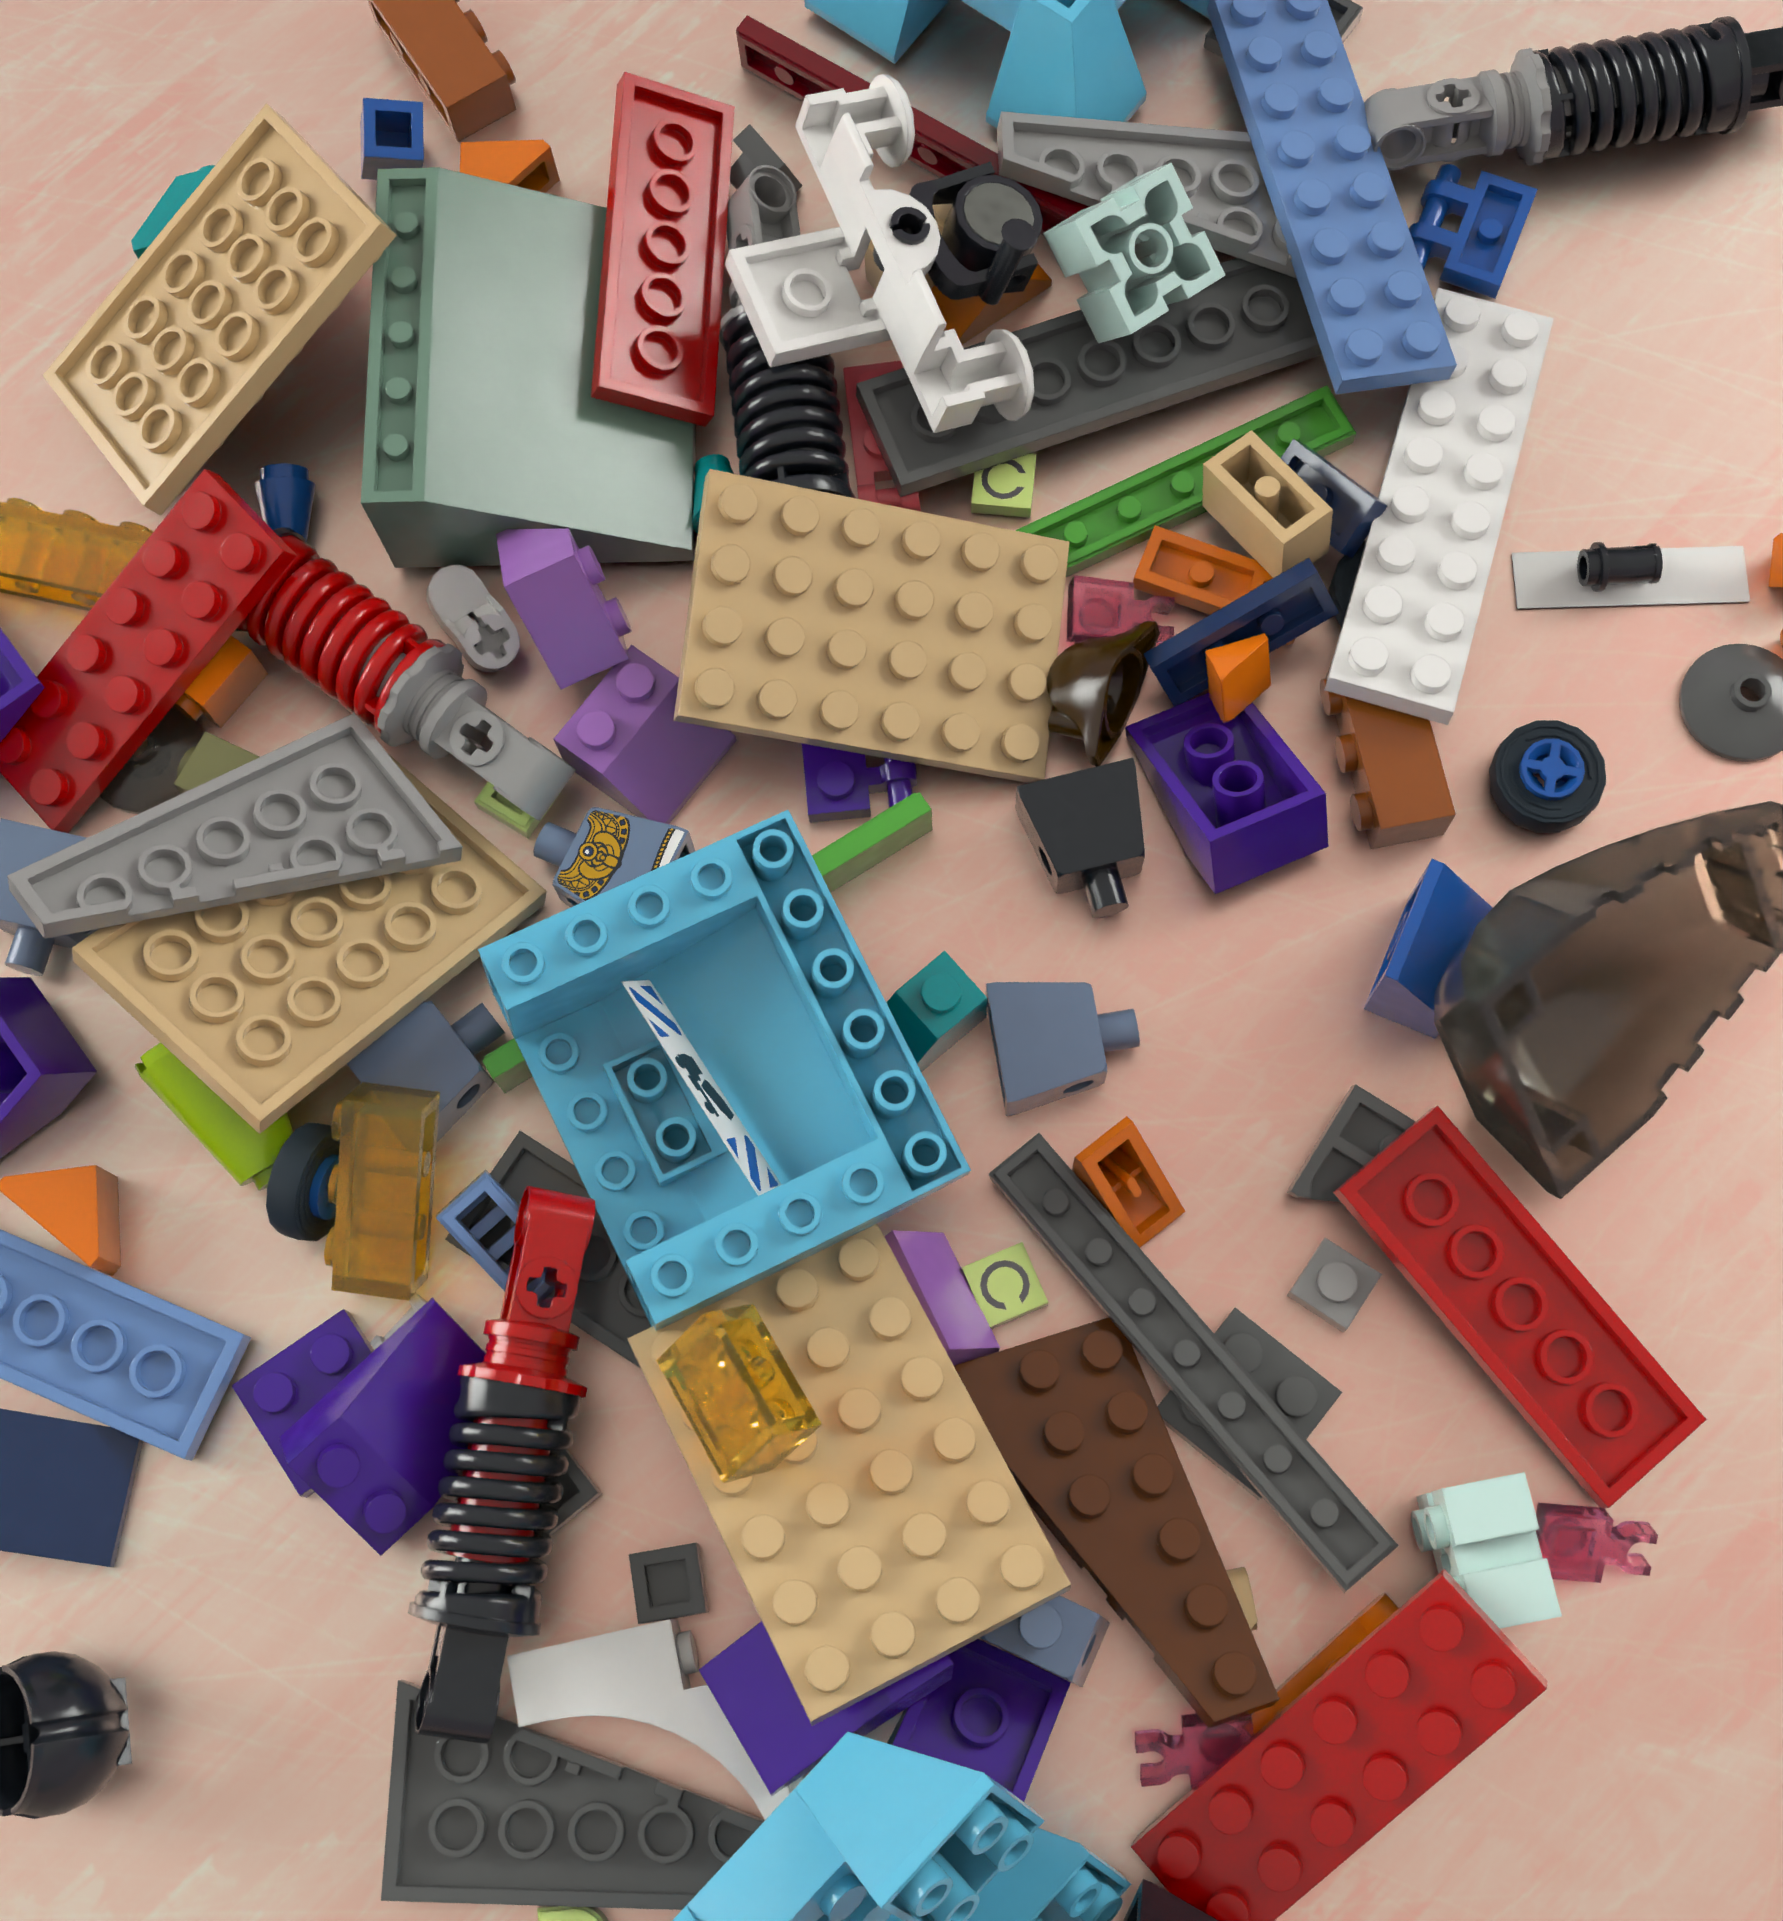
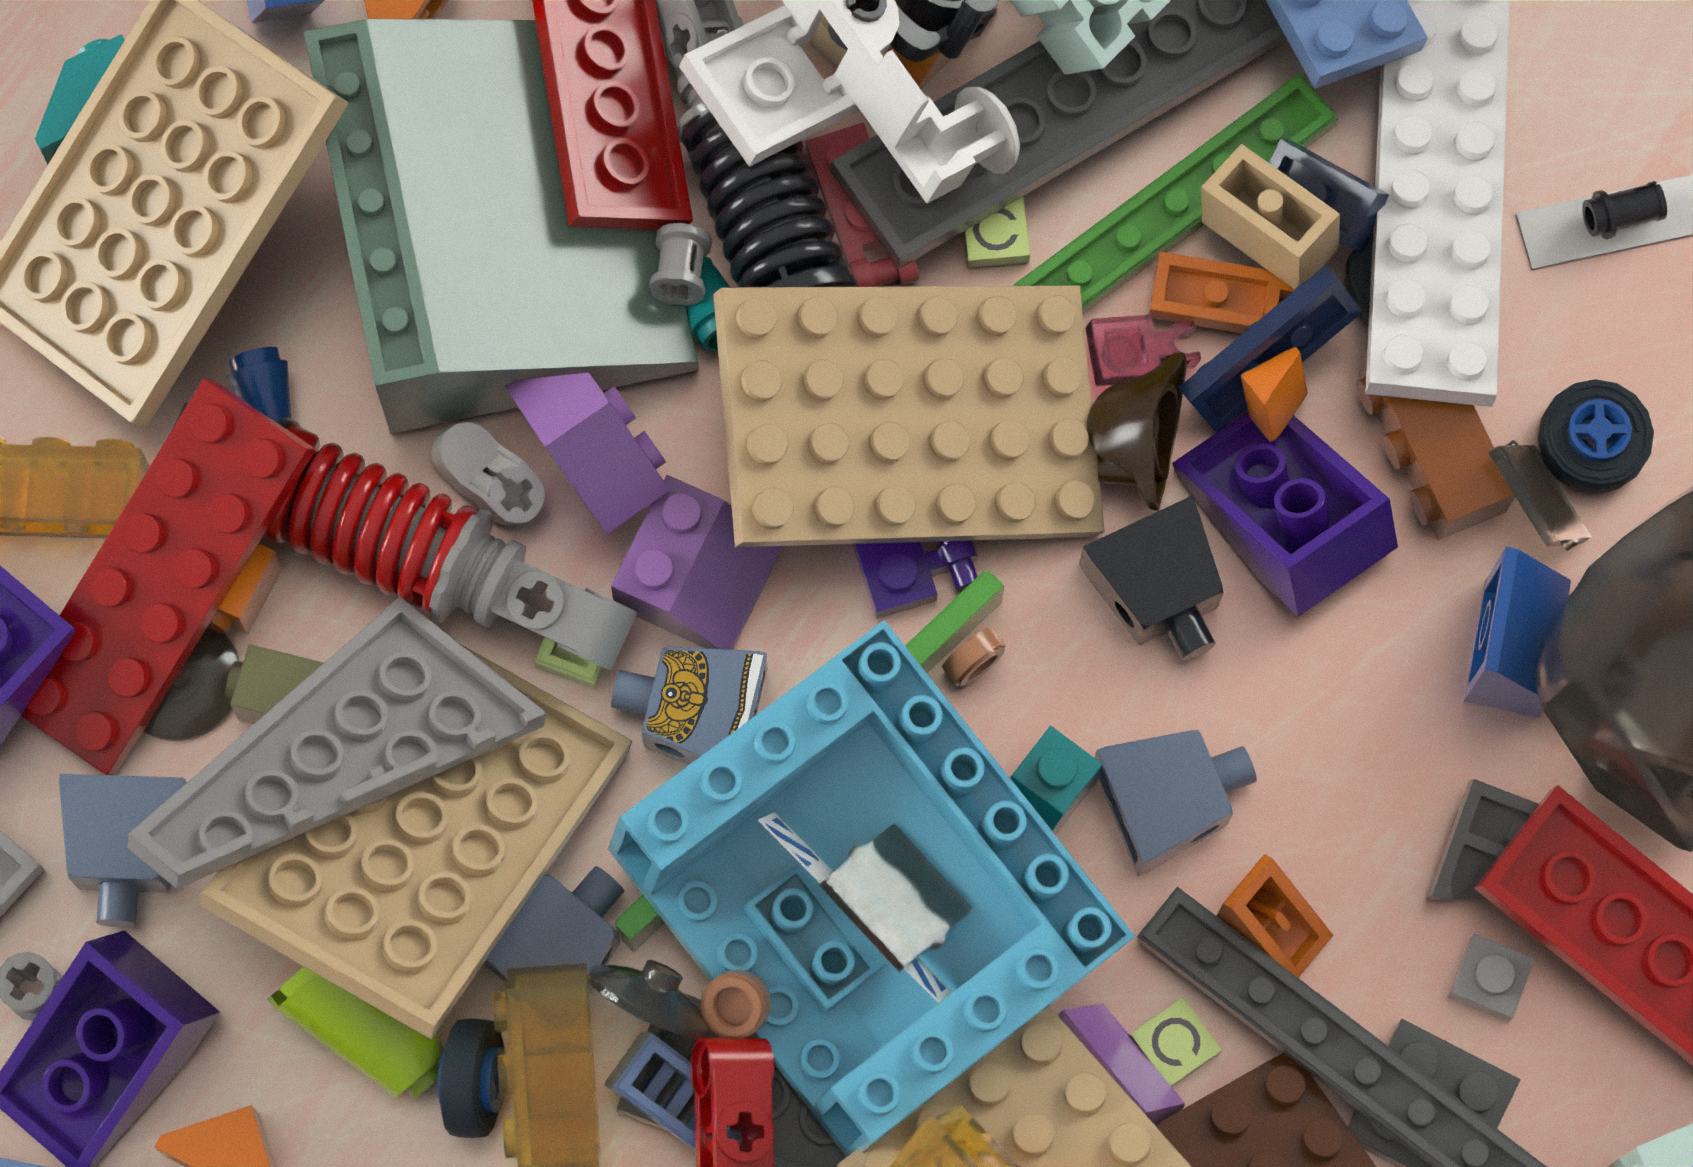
camera: 20 degrees left, 0 degrees up
none -> clear smoke dish [587,960,710,1038]
none -> light grey bush [649,223,712,306]
none -> nougat tile [701,970,771,1038]
none -> clear smoke piece [819,823,973,973]
none -> nougat tile [942,627,1006,686]
none -> clear smoke piece [1488,440,1592,551]

